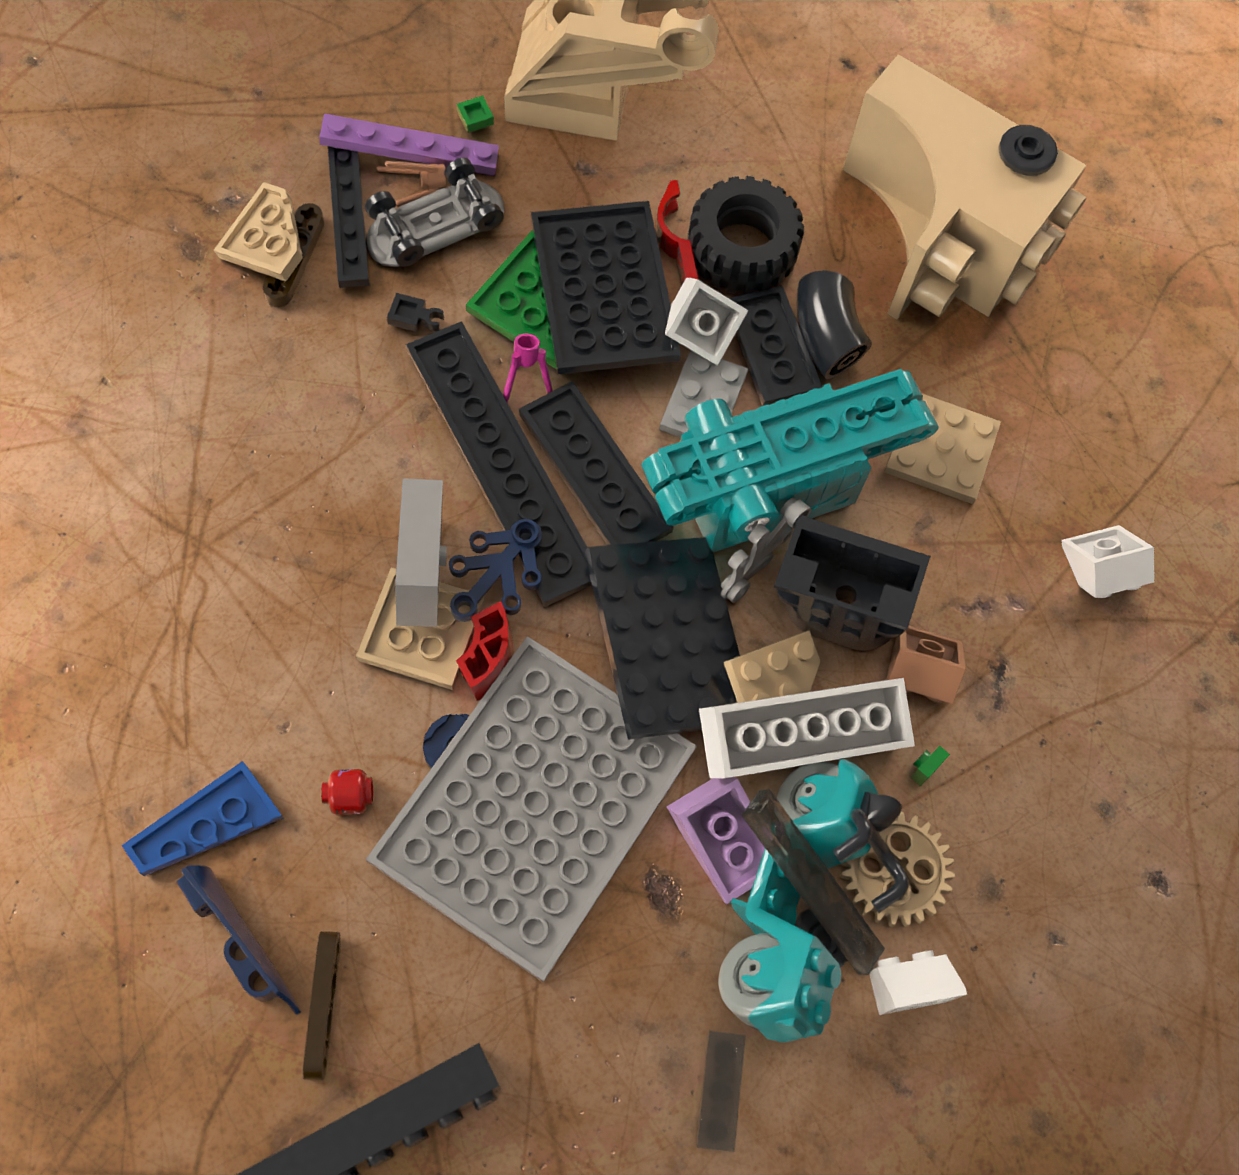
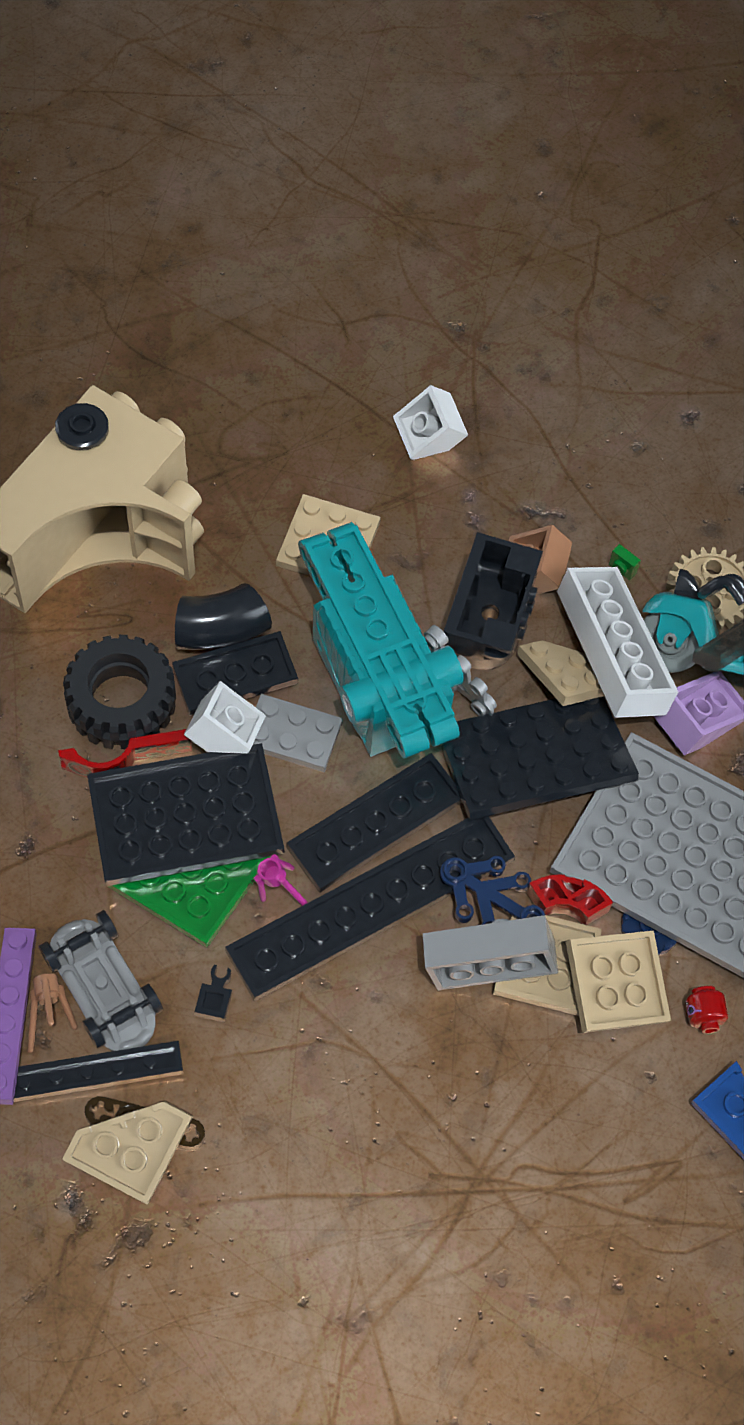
camera: 90 degrees left, 5 degrees down
none -> tan plate [566,930,671,1033]

